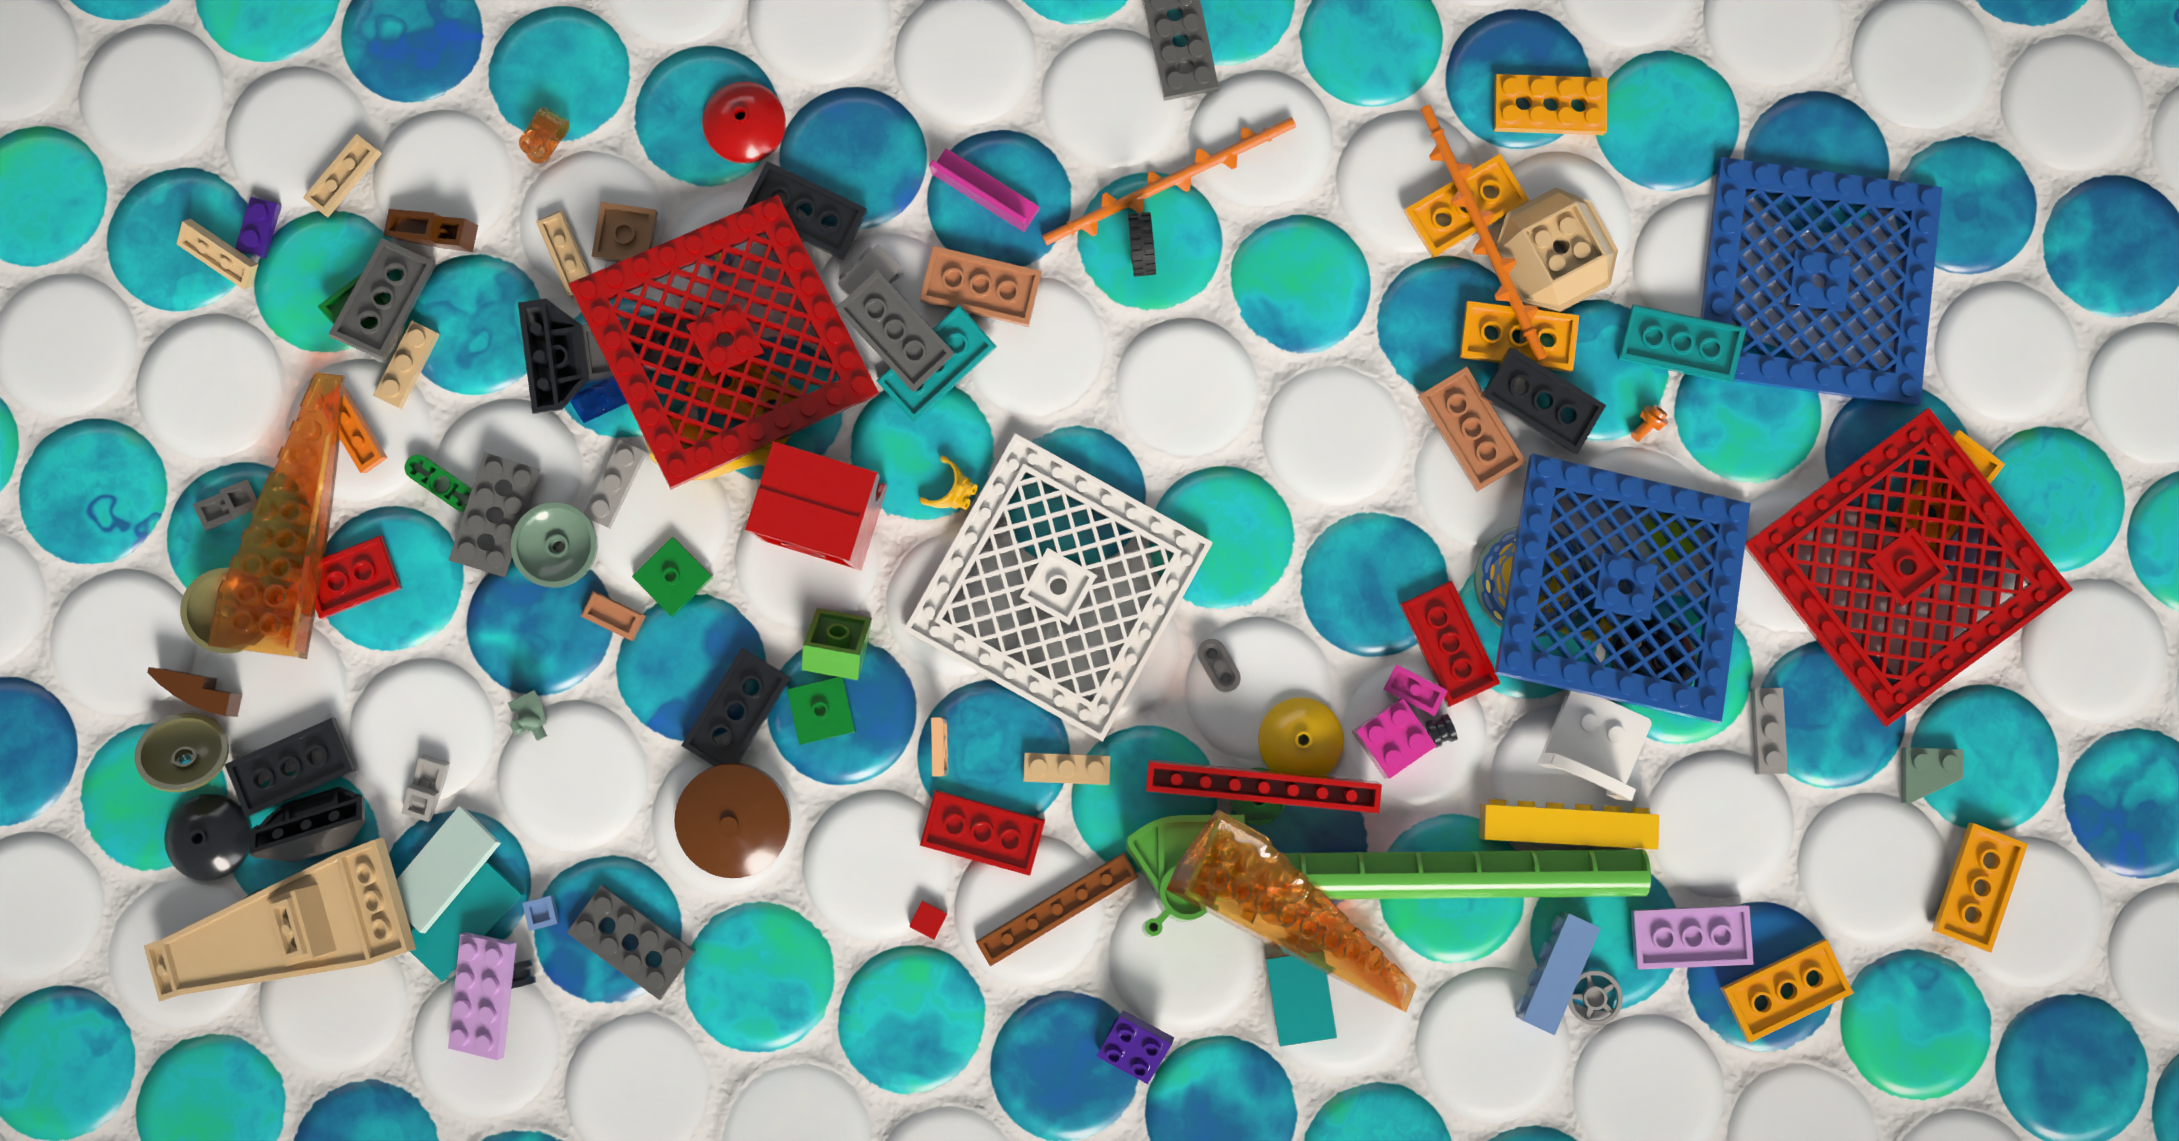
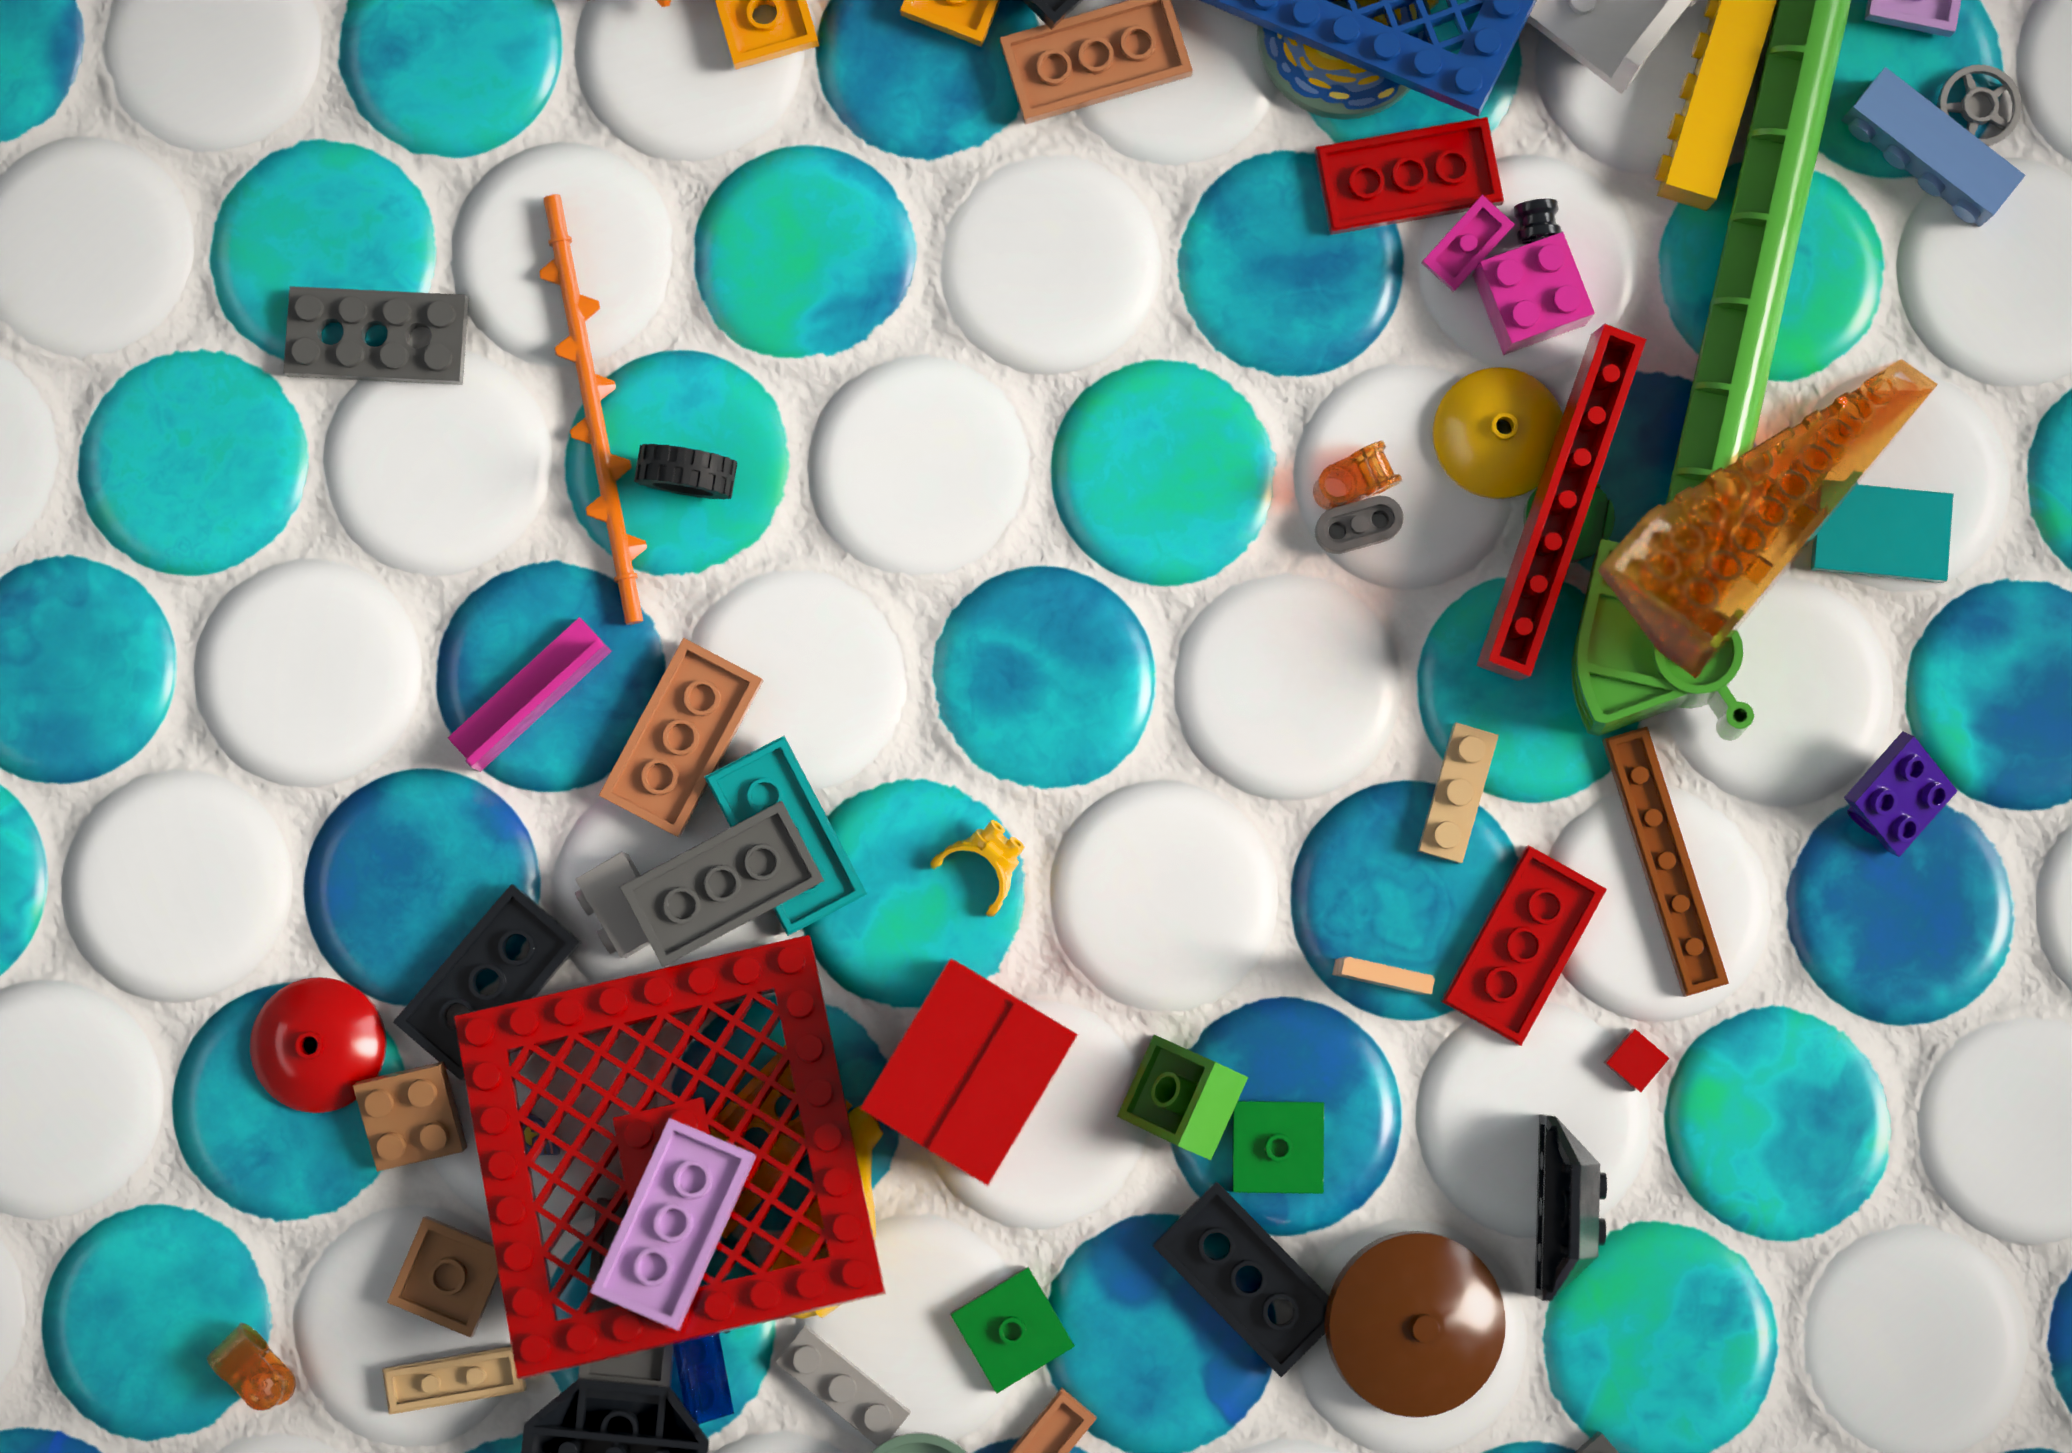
camera: 75 degrees left, 0 degrees up
white plate [904,433,1213,742] -> none
none -> medium nougat plate [353,1061,468,1172]
none -> lavender plate [590,1118,756,1331]
none -> clear orange piece [1313,440,1403,510]
none -> black wedge [1535,1114,1607,1301]

